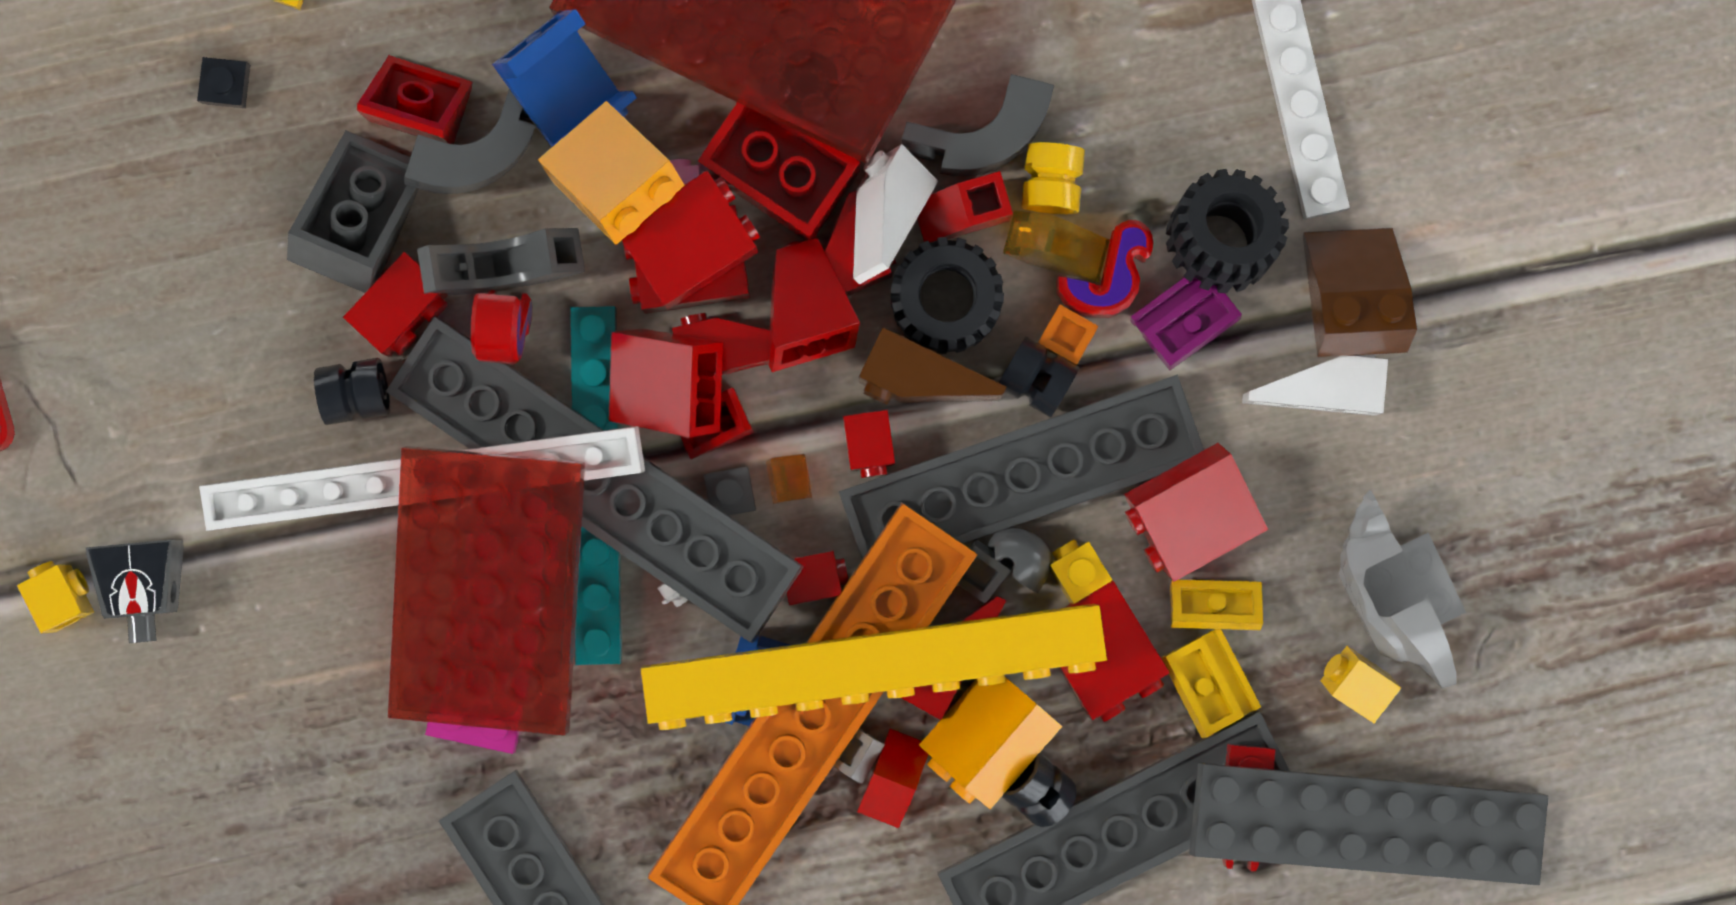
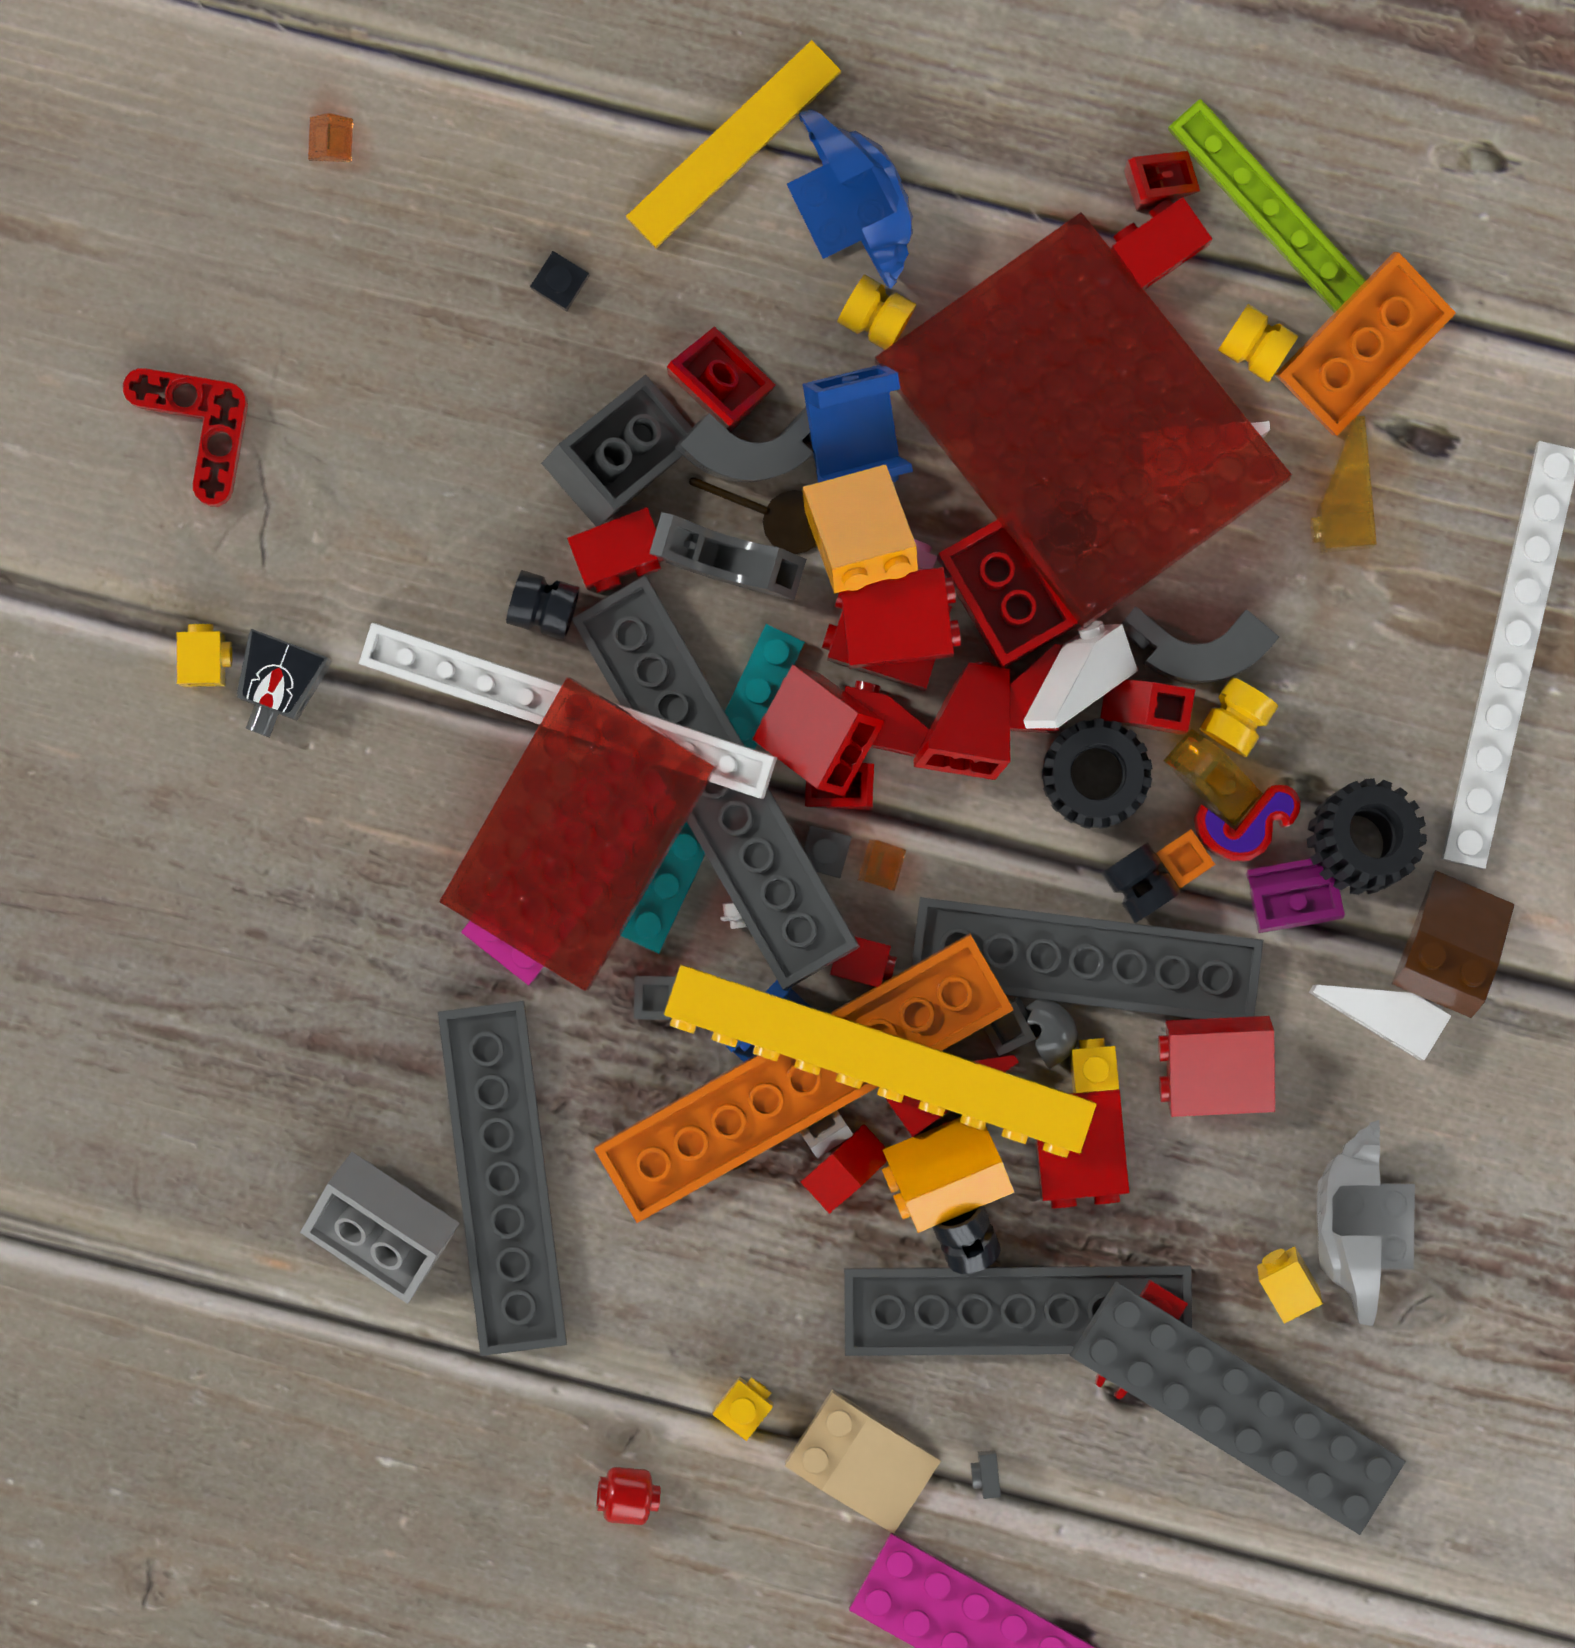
camera: 30 degrees right, 0 degrees up
red animal [471,290,533,365] -> none
red brick [843,410,895,478] -> none
reddish brown slope [859,328,1007,405] -> none
yellow plate [1161,629,1261,738] -> none
yellow plate [1170,579,1263,630] -> none
none -> dark grey plate [634,976,676,1020]
none -> dark brown piece [689,477,817,554]

